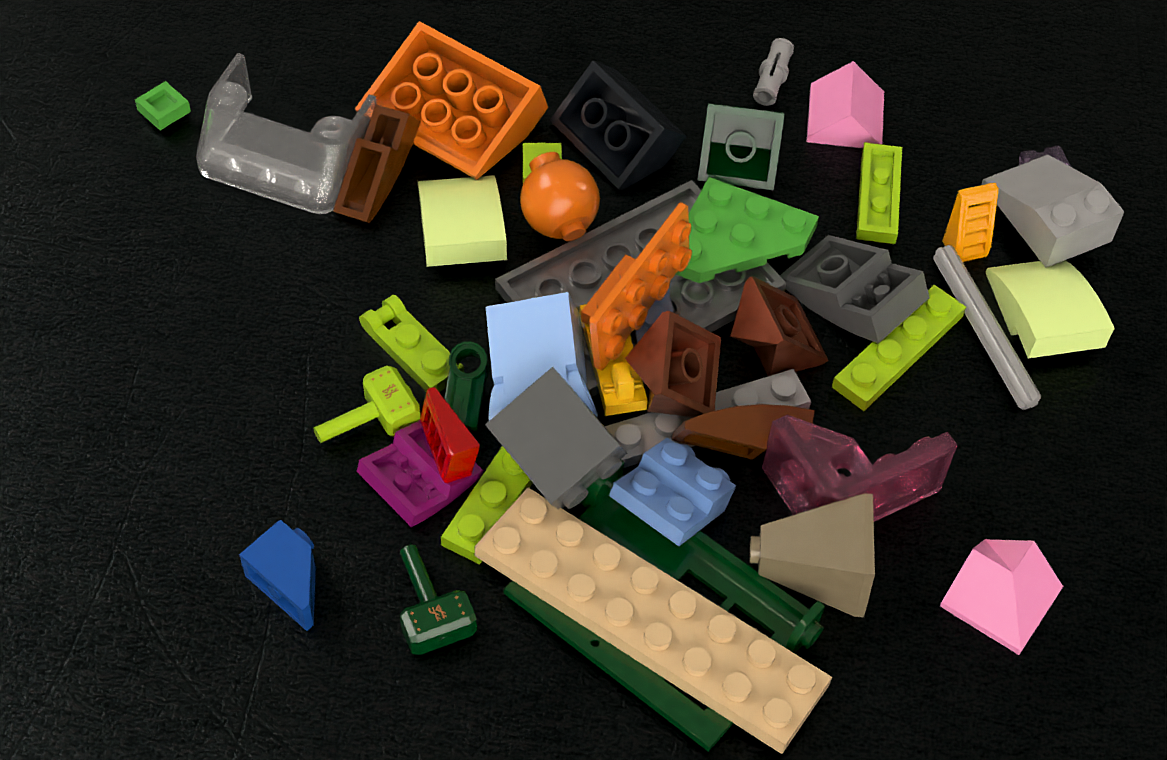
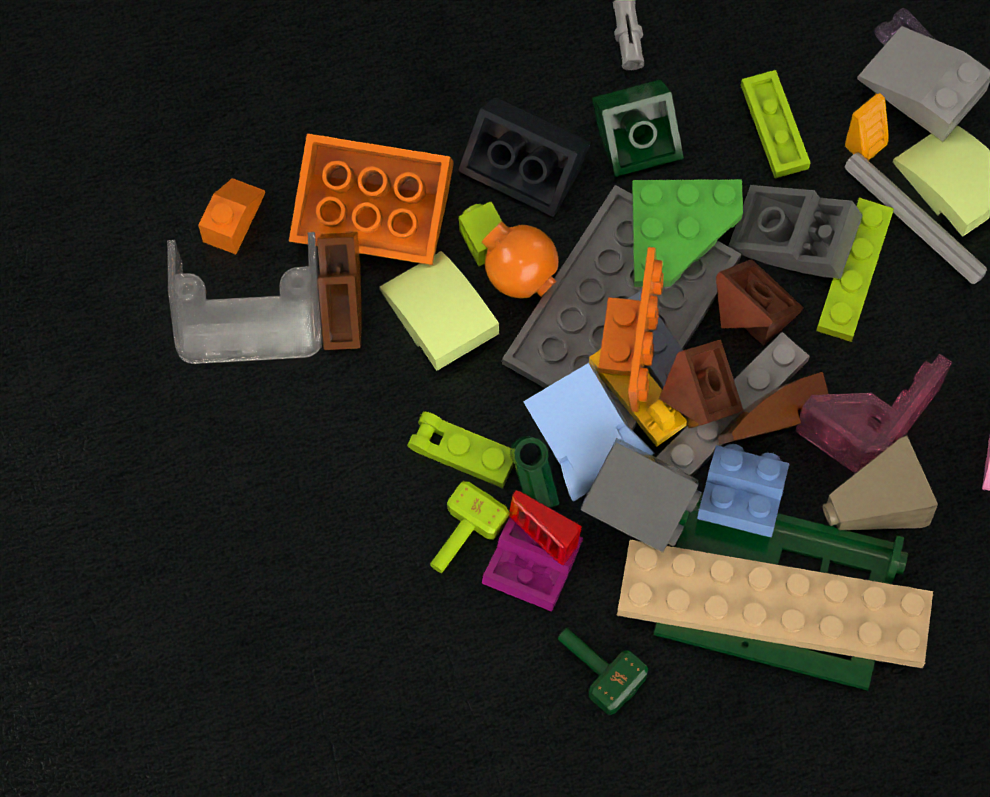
camera: 20 degrees left, 15 degrees up
bright green plate [135,81,191,130] -> none
blue slope [239,520,316,631] -> none
lime plate [441,446,533,565] -> none
bright pink slope [806,61,884,148] -> none
none -> orange slope [198,178,265,254]

